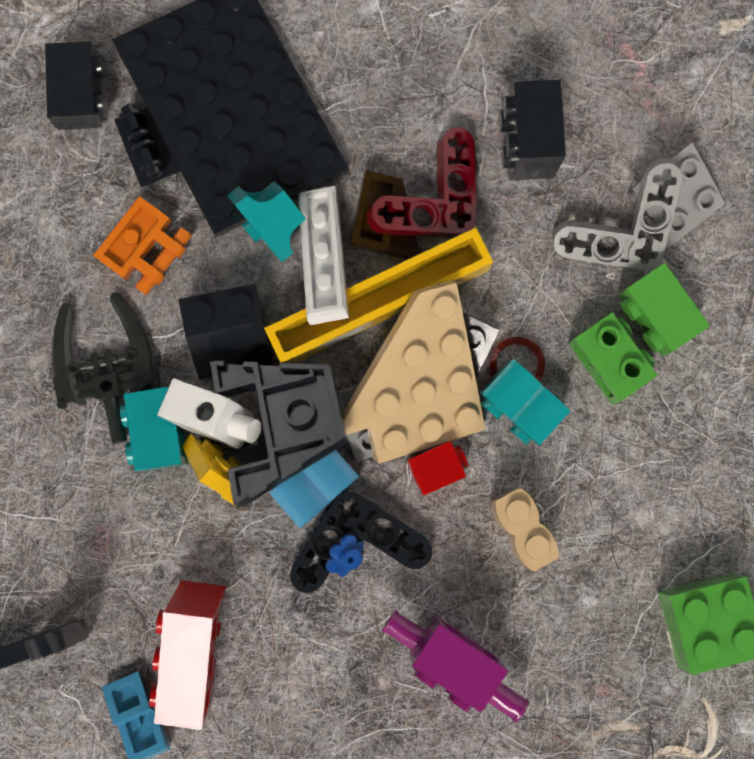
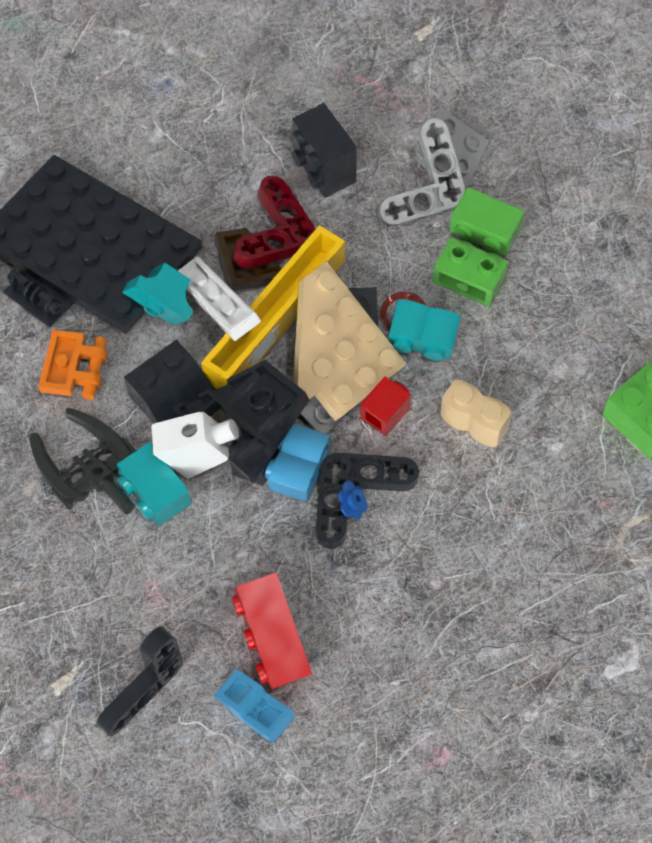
camera: 25 degrees left, 20 degrees down
yellow plate [181,434,243,505] -> none
magenta brick [382,609,529,723] -> none

